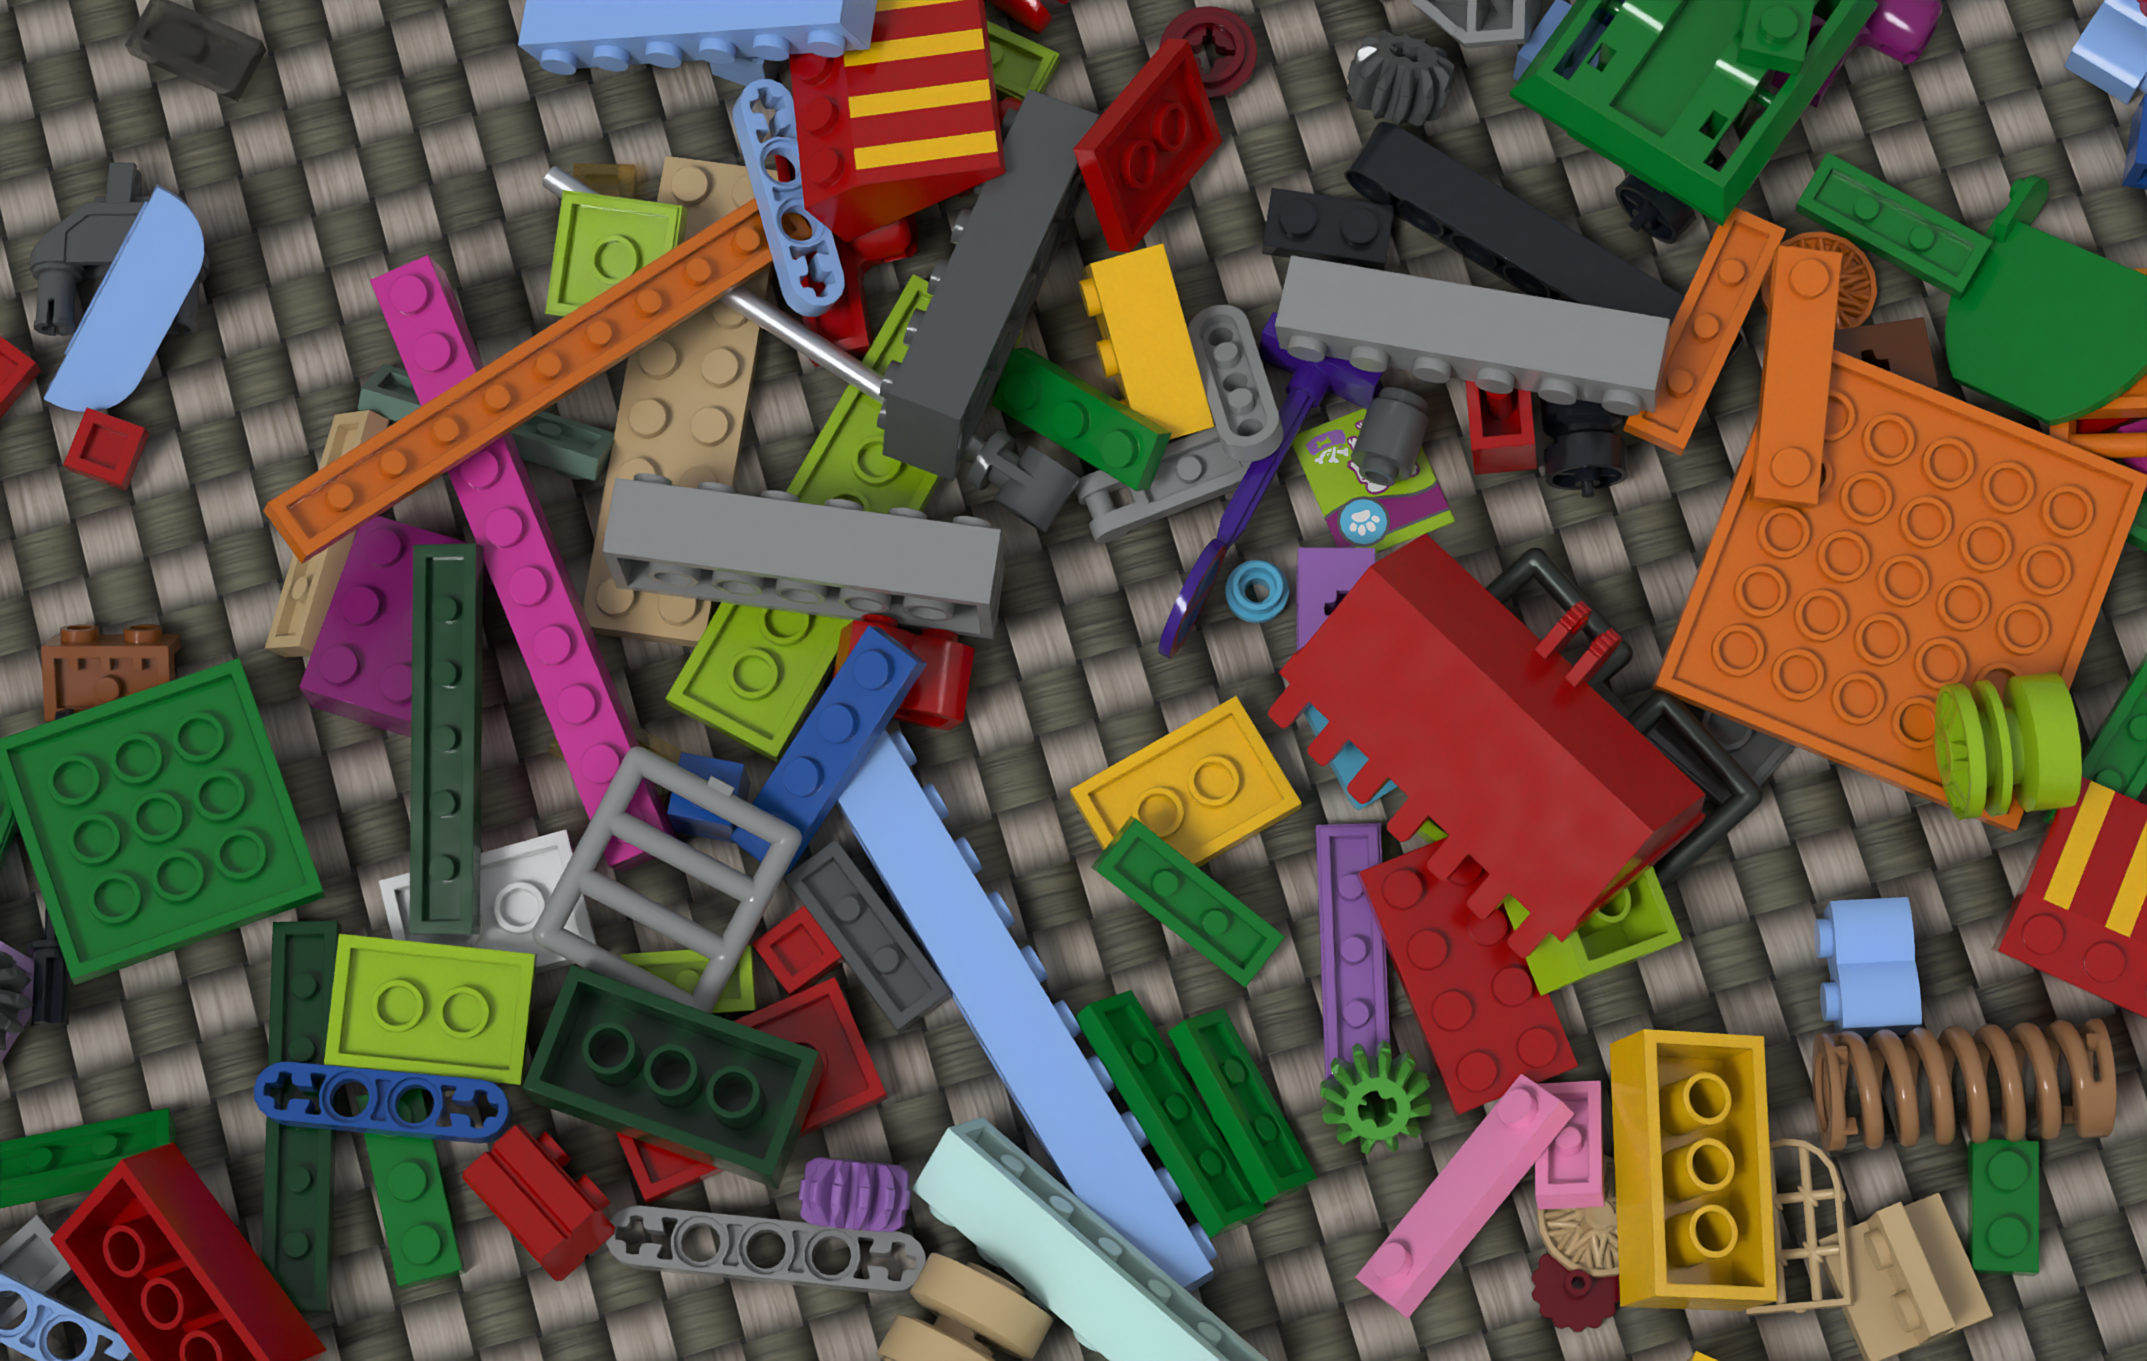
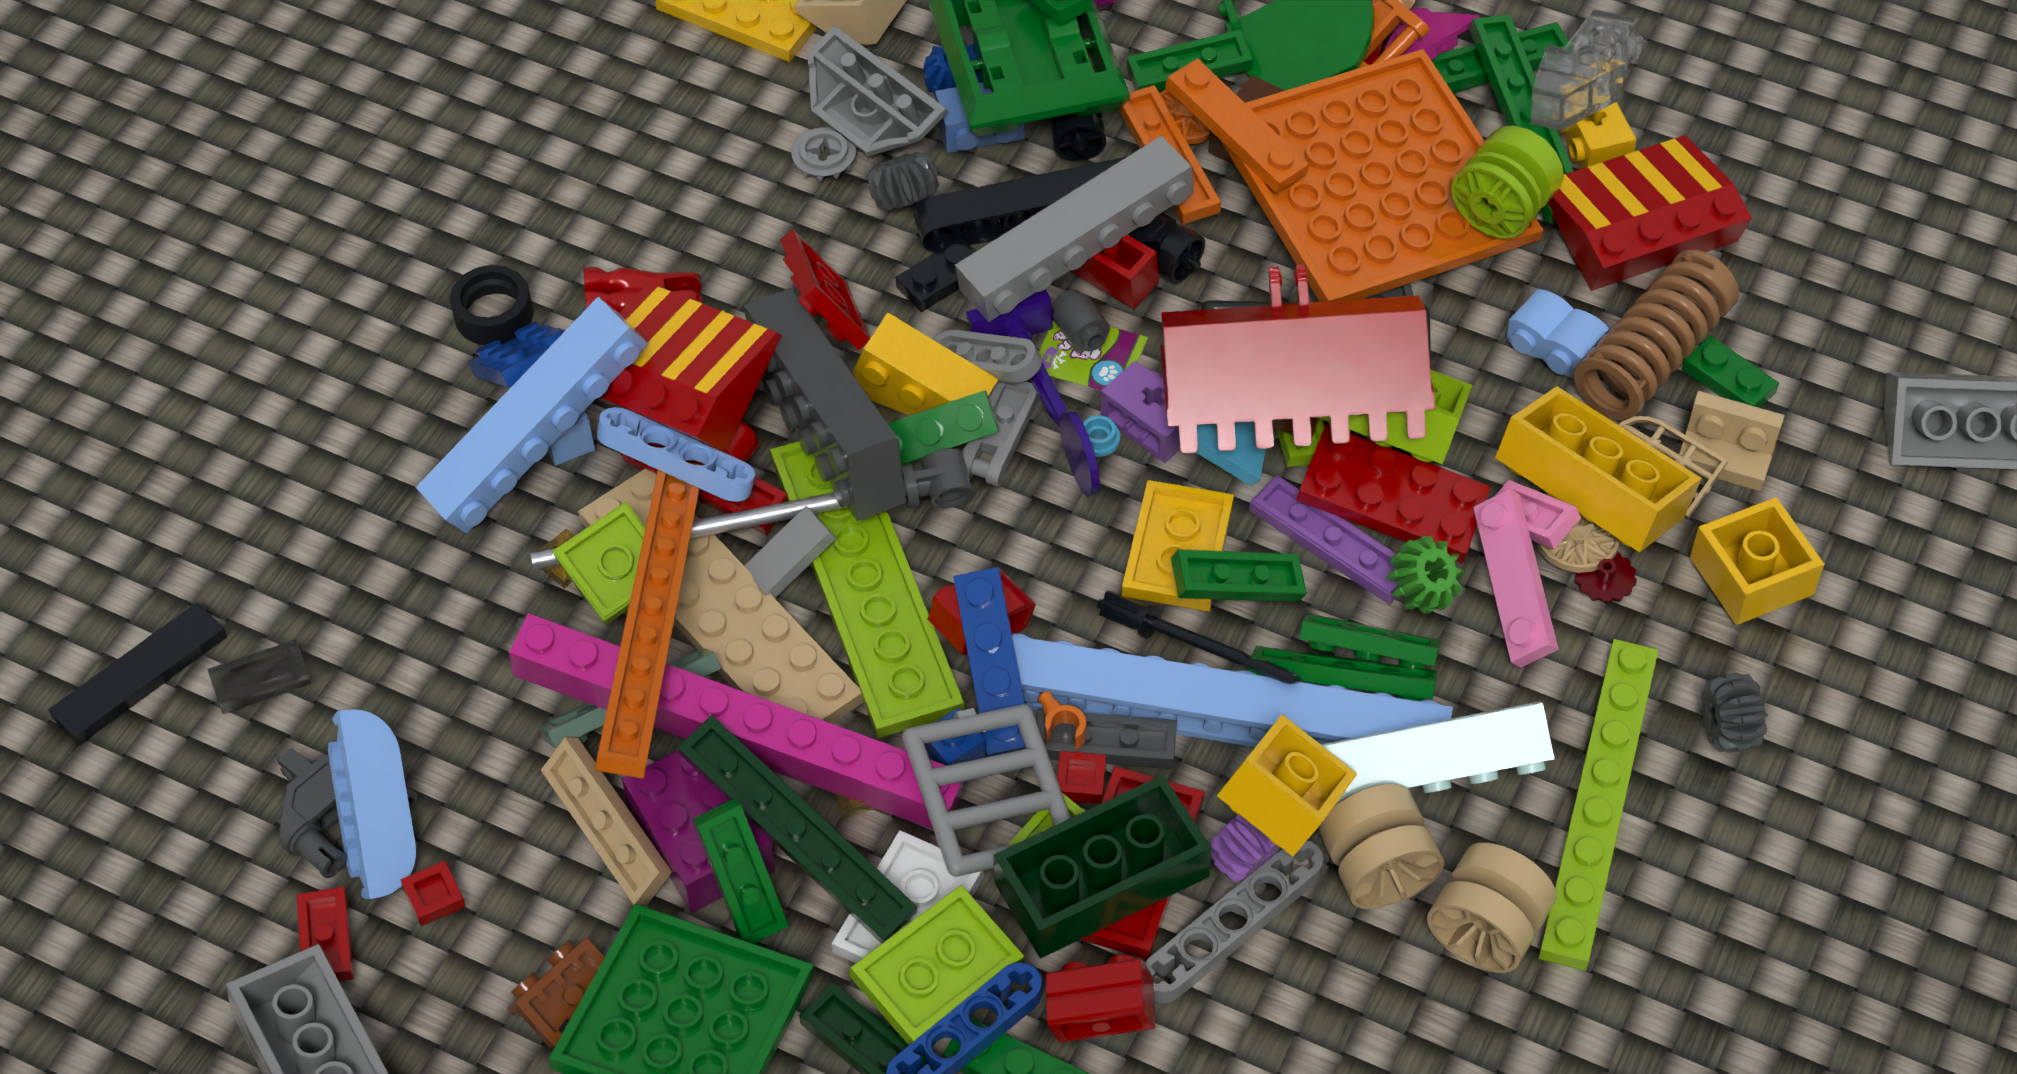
camera: 50 degrees left, 20 degrees down
light grey brick [602,473,1005,639] -> none
dark red gear [1159,6,1257,100] -> none
none -> green plate [692,798,789,944]
none -> light grey tile [745,506,836,598]
none -> orange piece [1038,691,1086,751]
none -> black piece [1097,590,1302,684]
none -> yellow brick [1217,714,1357,857]

